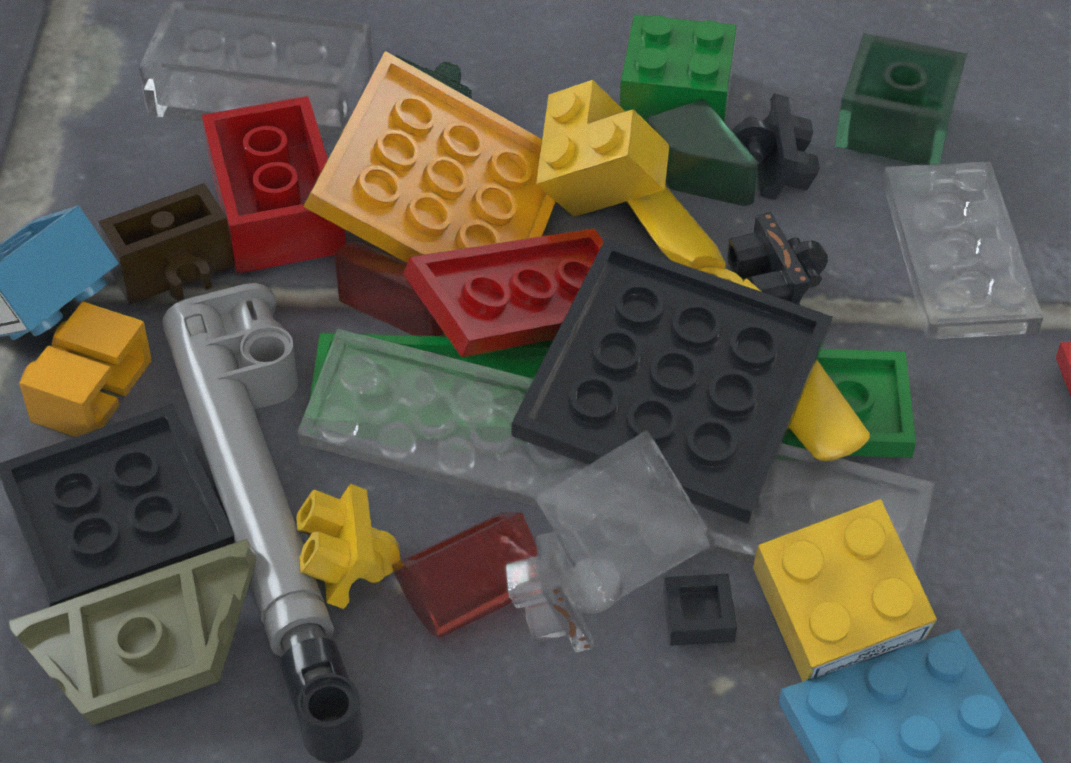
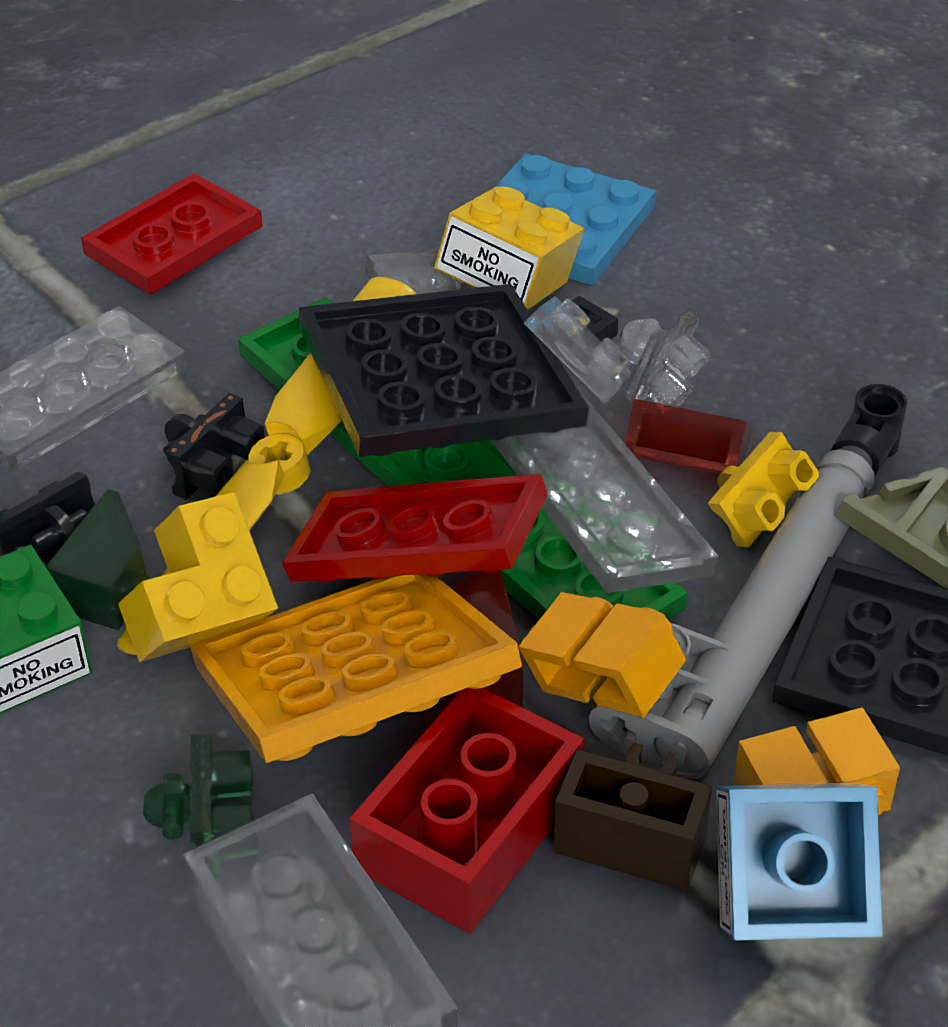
camera: 130 degrees left, 5 degrees down
none -> light orange piece [518,592,686,718]

